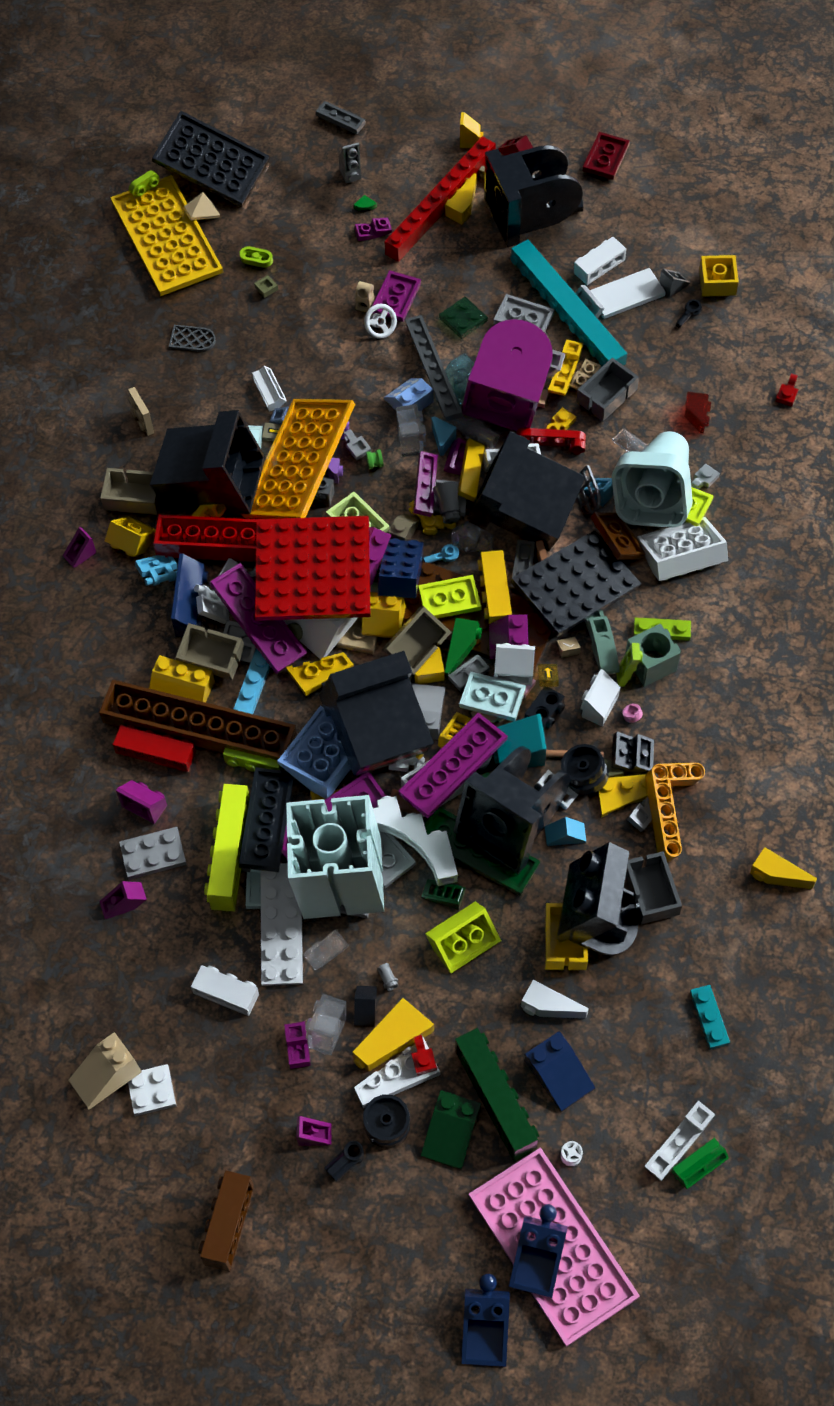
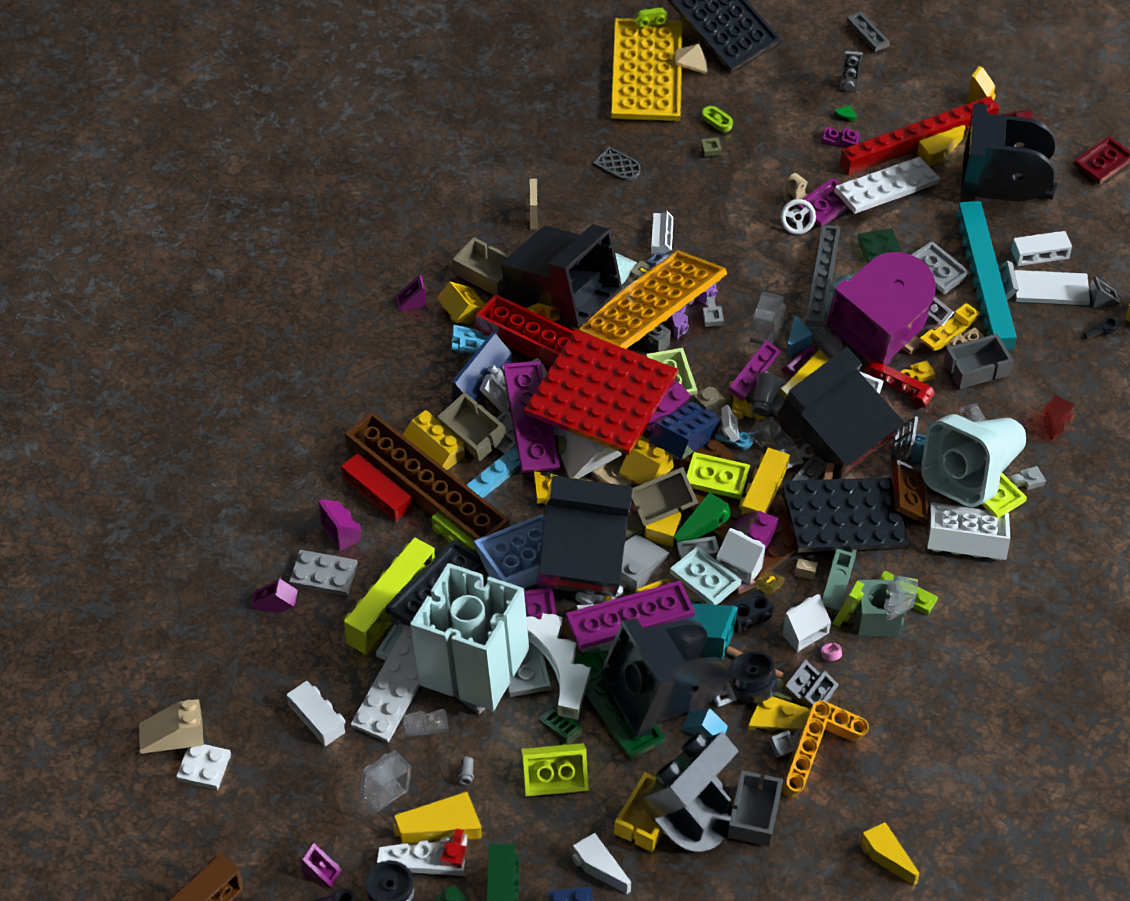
camera: 25 degrees right, 10 degrees down
magenta slope [284,1021,311,1069] -> none
black slope [354,986,377,1027] -> none
bright green wheel [366,449,384,469] -> none
light blue slope [384,378,434,421] -> none
none -> white plate [720,405,740,442]
none -> light grey plate [780,444,813,469]
none -> white plate [835,157,940,214]
none -> clear slope [884,575,918,620]

